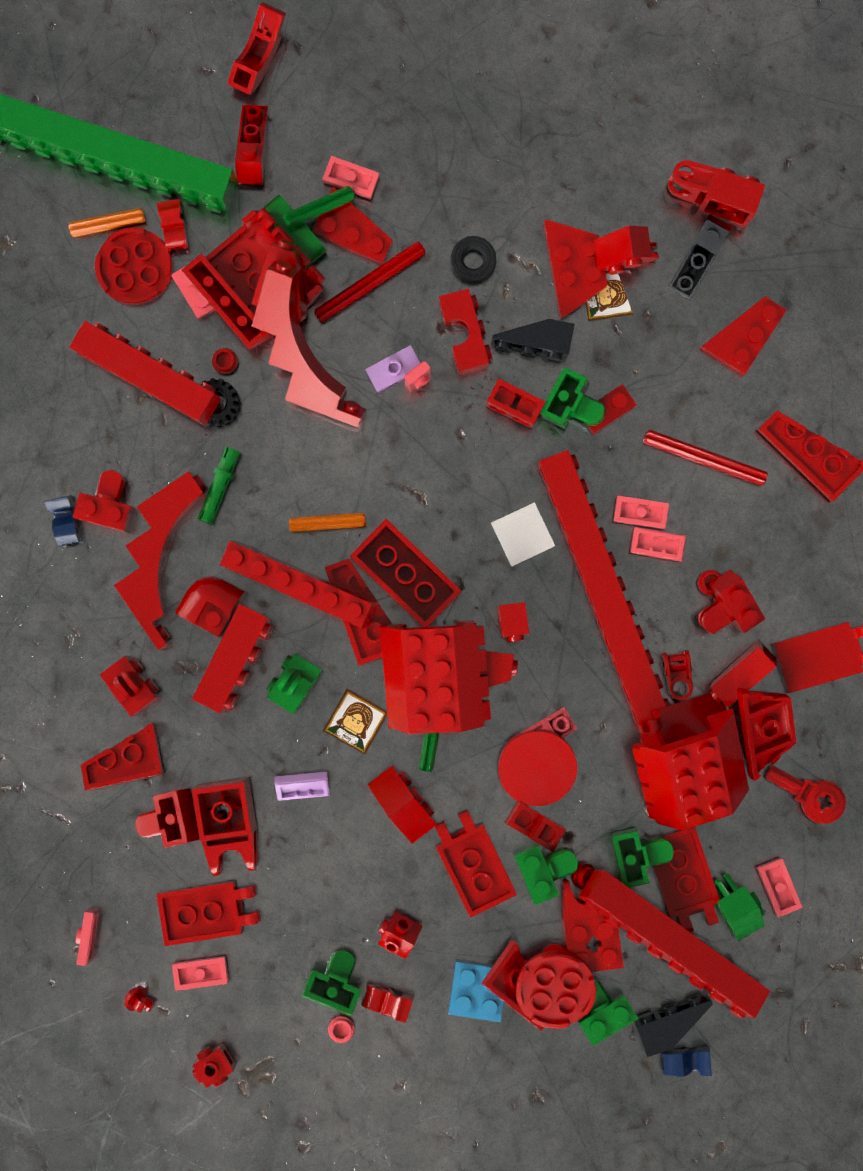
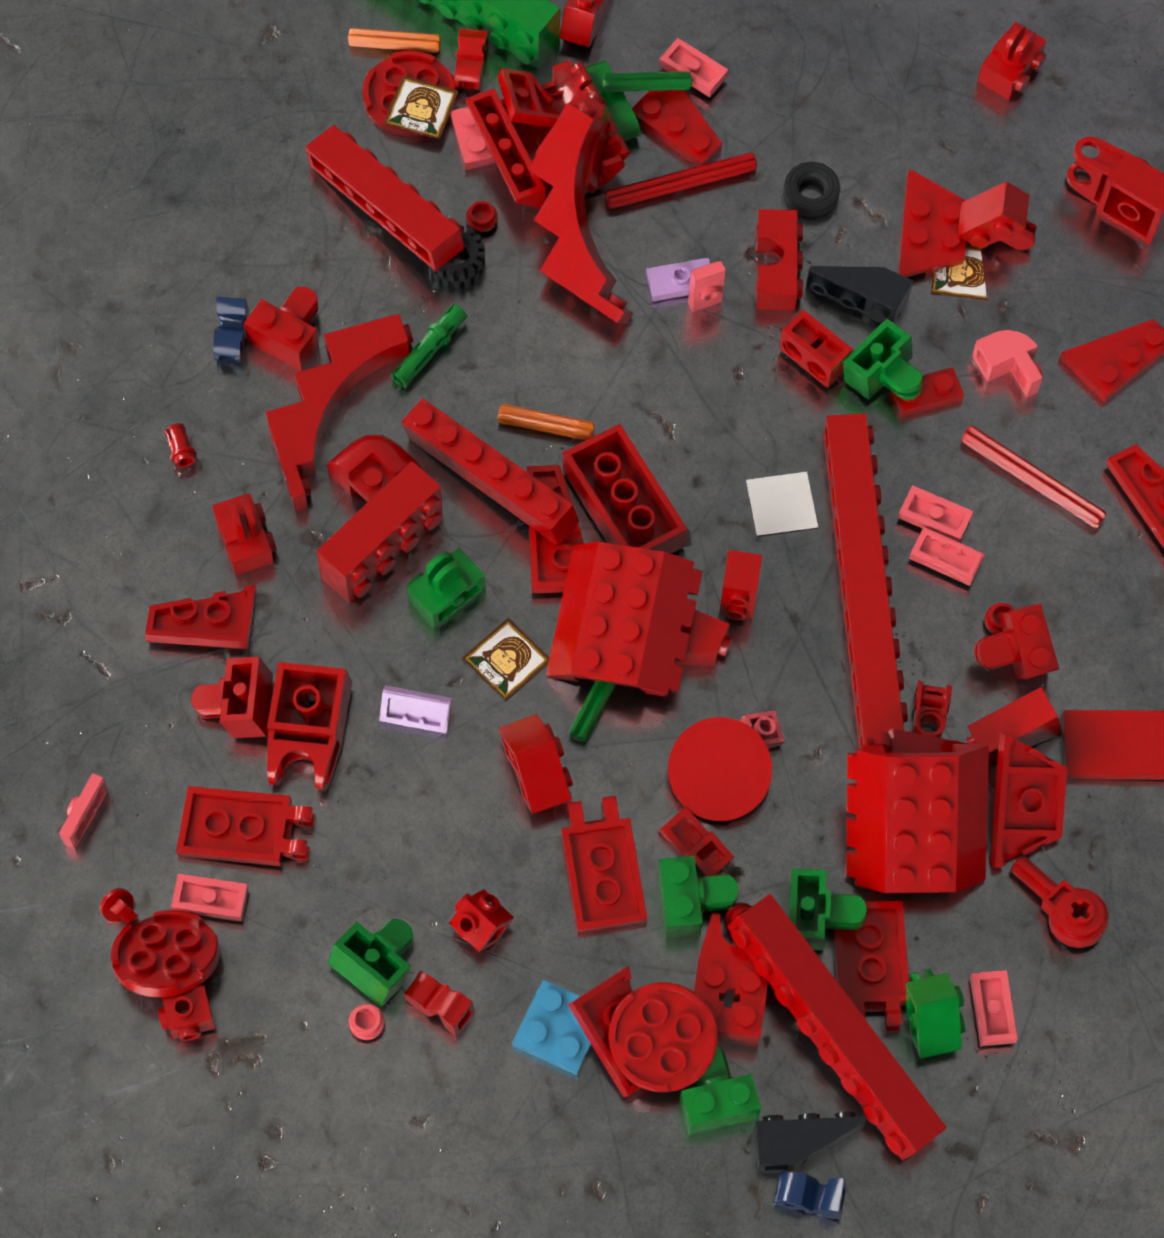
camera: 15 degrees right, 20 degrees down
black slope [669,214,732,300] -> none
none -> red tile [111,910,220,997]
none -> red pin [165,423,197,468]
none -> sticker [384,75,458,139]
none -> red wing [497,68,560,128]
none -> coral brick [972,330,1043,398]
none -> red brick [977,22,1047,100]

